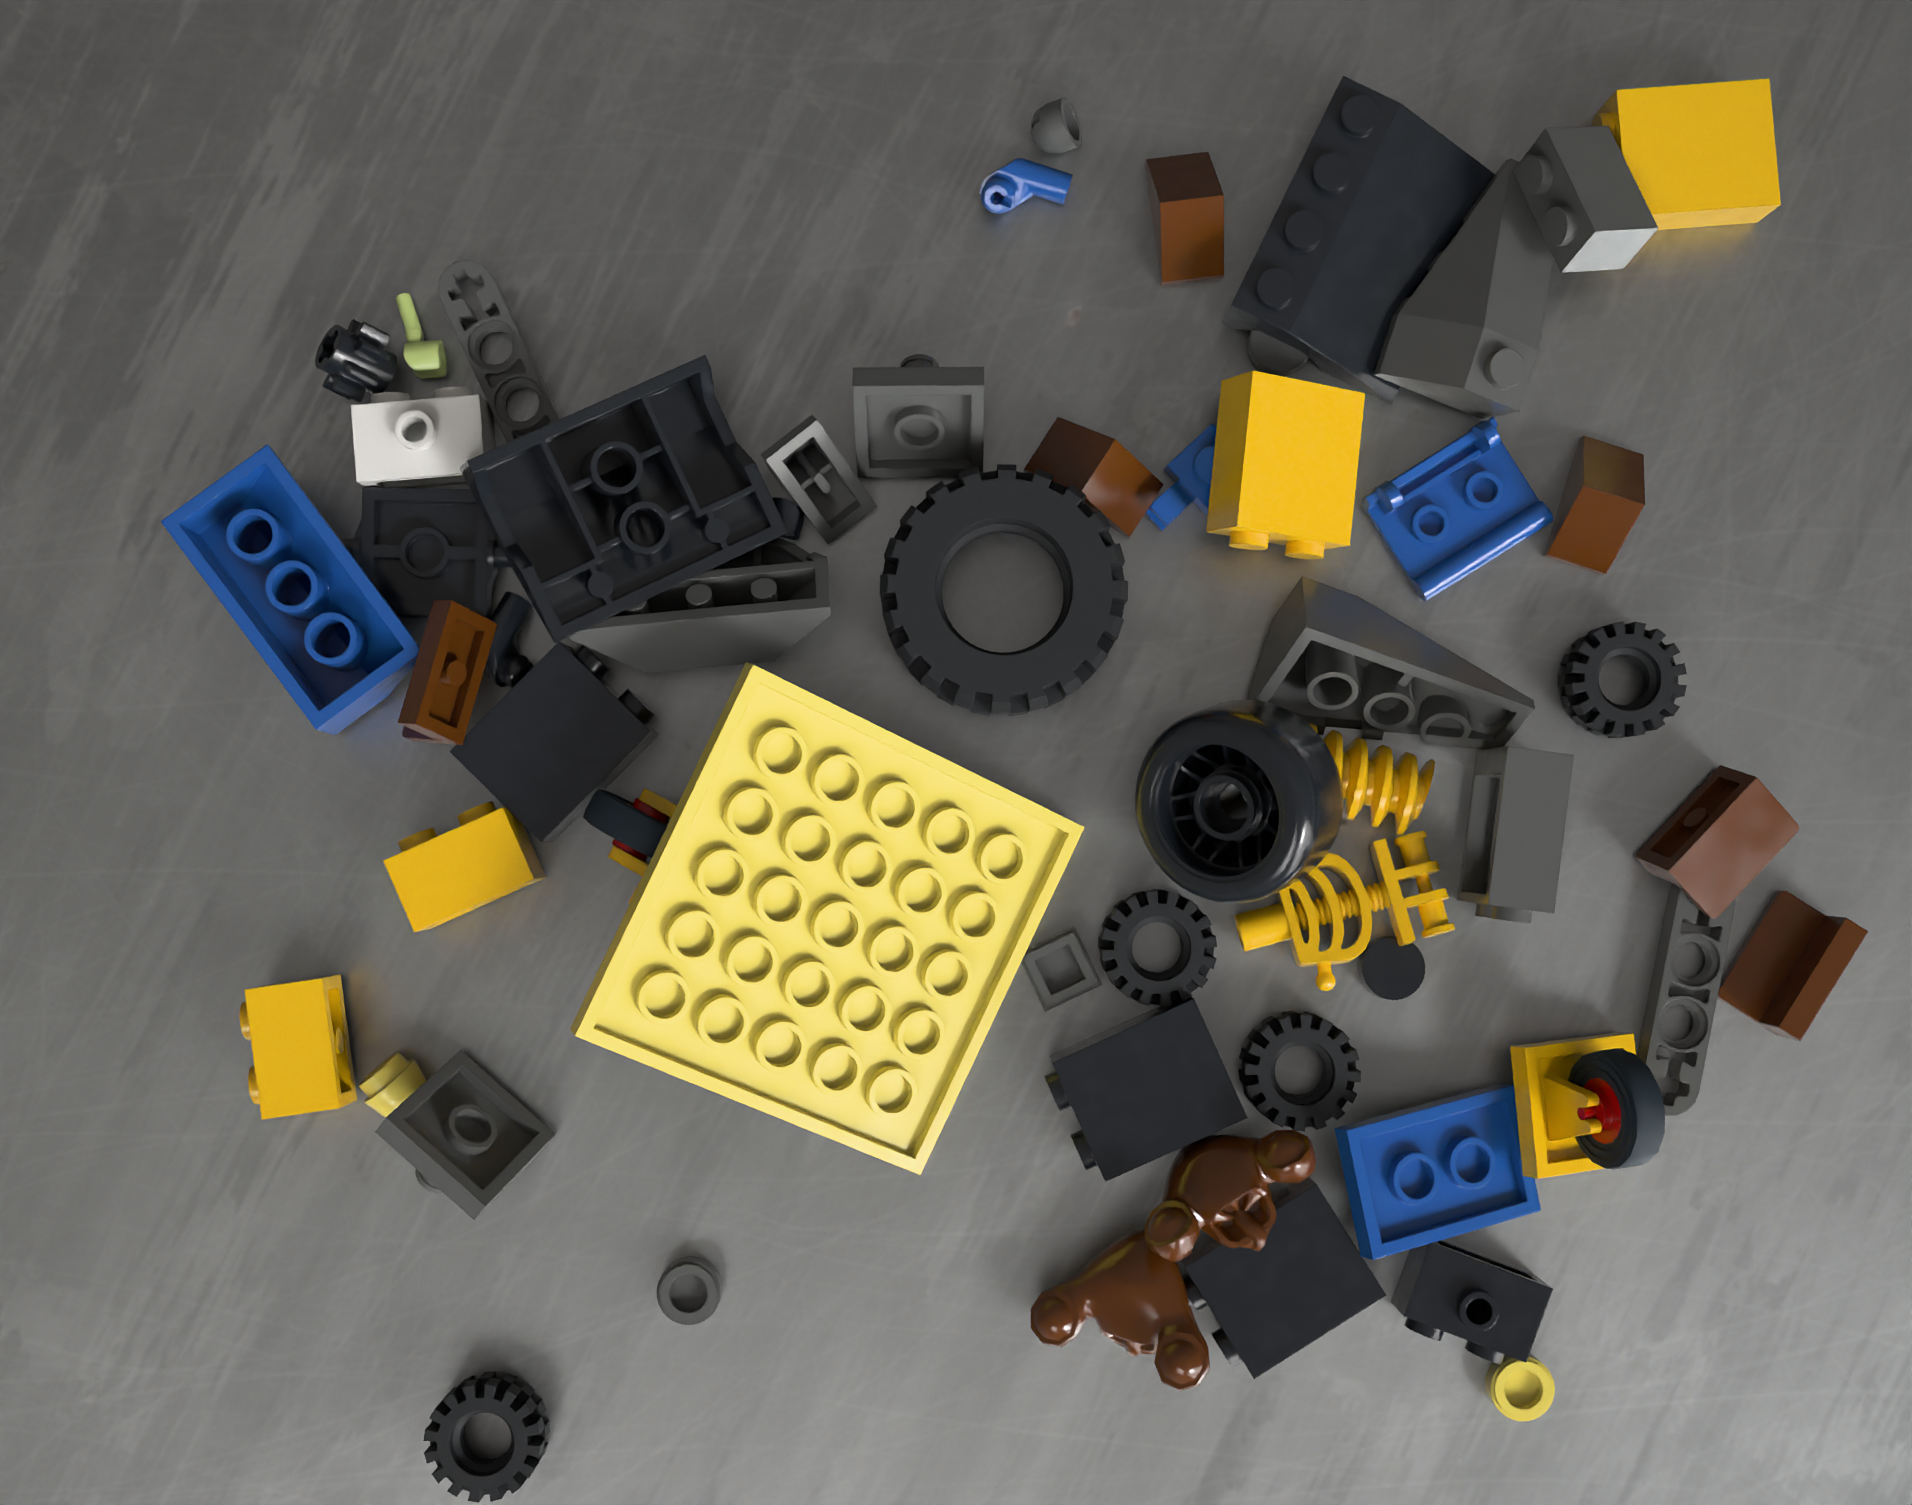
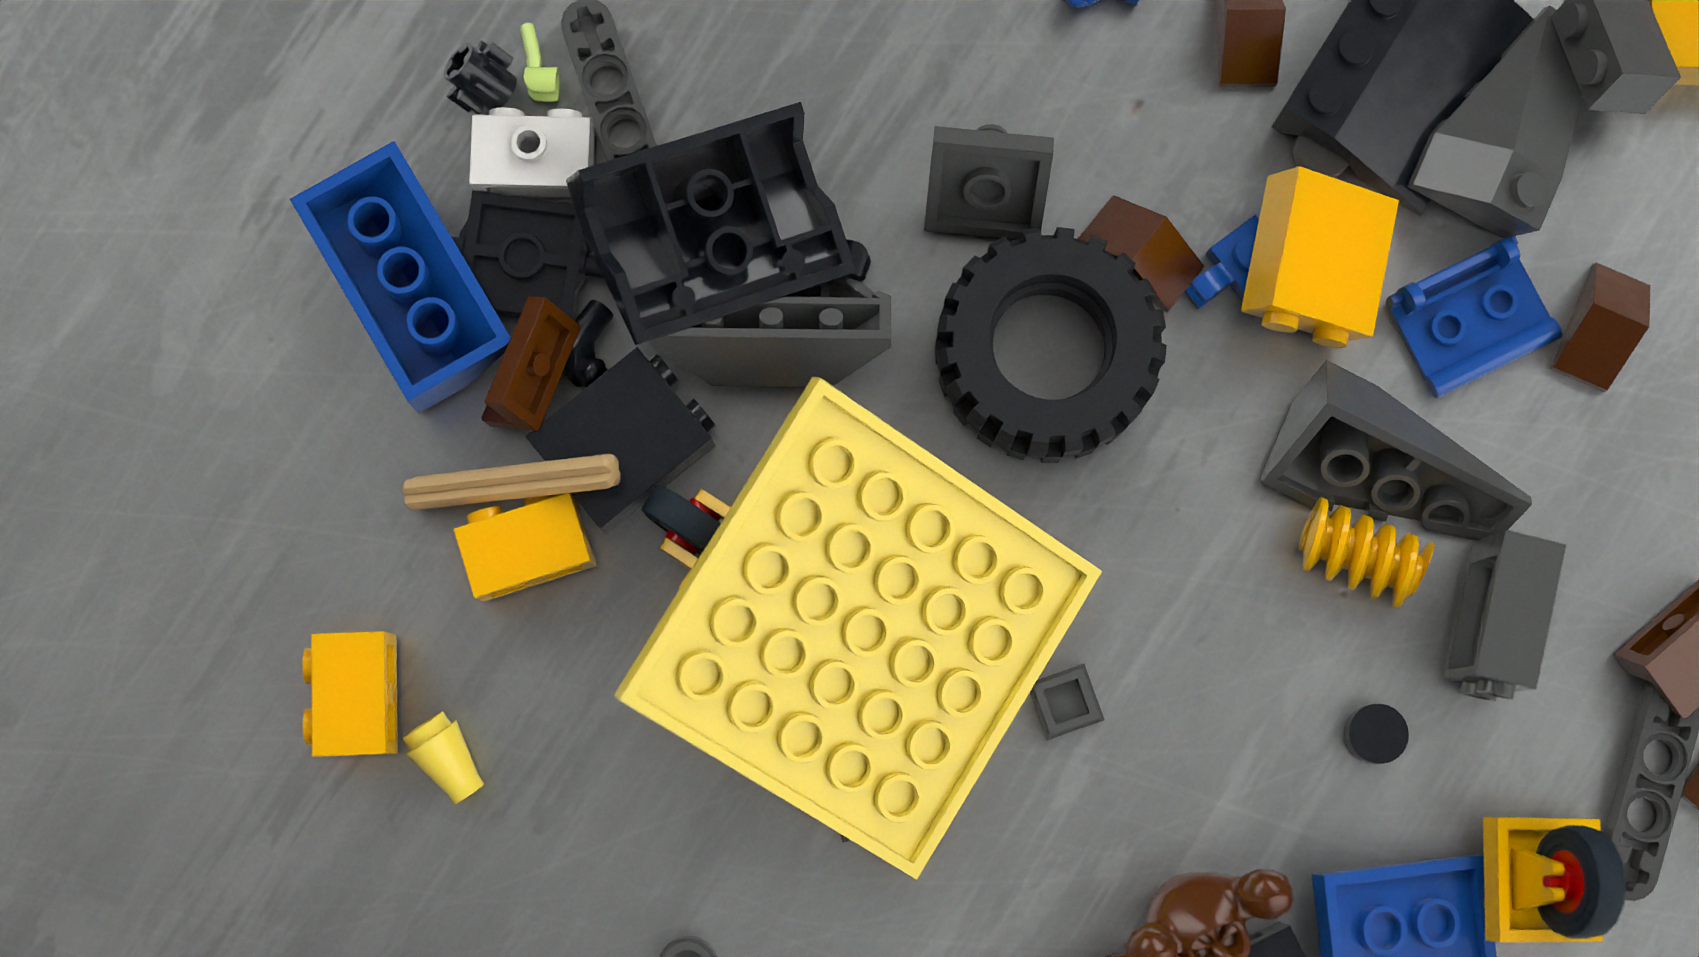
camera: 10 degrees right, 5 degrees down
dark grey tile [375,1050,556,1220] -> none
dark grey slope [761,415,877,544] -> none
black brick [1044,997,1248,1182] -> none
black tyre [1098,889,1217,1007] -> none
black wheel [1135,700,1343,904] -> none
yellow torso [1234,831,1455,991] -> none
black tyre [1238,1010,1361,1132] -> none
black tyre [1557,621,1687,738] -> none
none -> tan axle [402,454,621,510]

